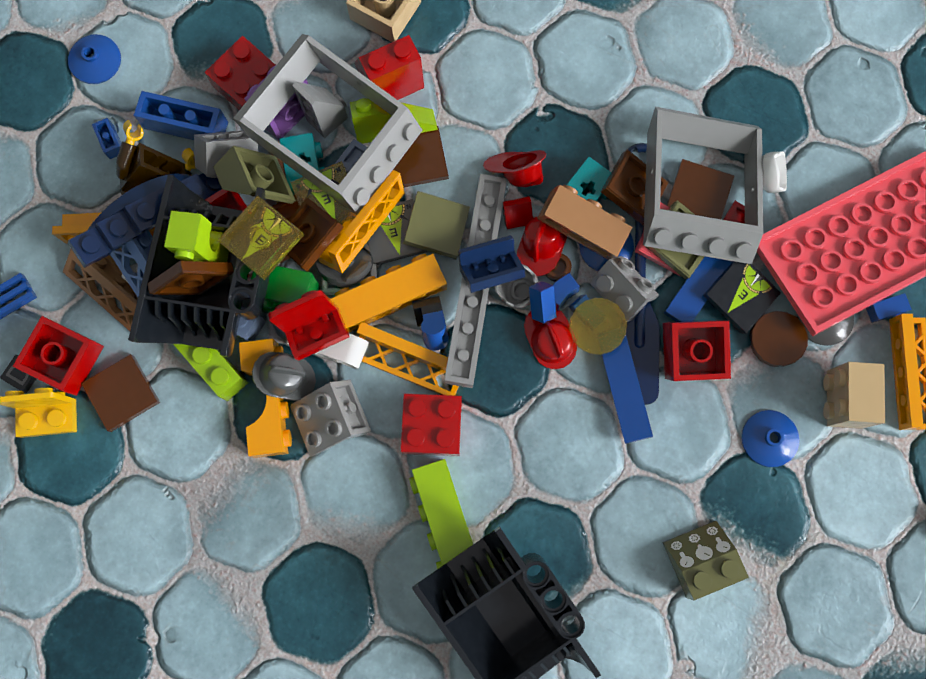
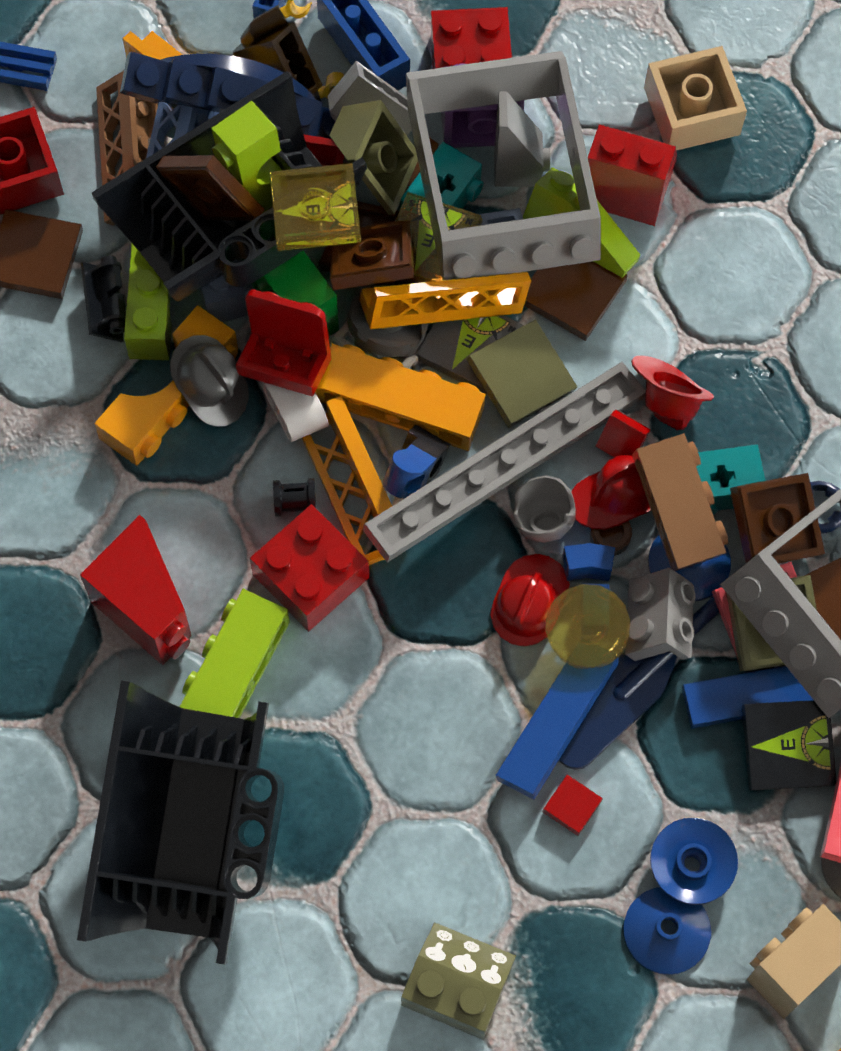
camera: 40 degrees right, 10 degrees down
light grey bracket [290,380,371,456] -> none
dark blue bracket [458,235,525,293] -> none
blue piece [529,281,557,324] -> none
red brick [663,320,731,381] -> none
reddish brown tile [750,311,808,367] -> none
none -> red slope [80,515,192,665]
none -> black hinge [81,255,126,342]
none -> black bush [273,478,316,517]
none -> red tile [542,774,603,836]
none -> blue dish [650,818,738,905]

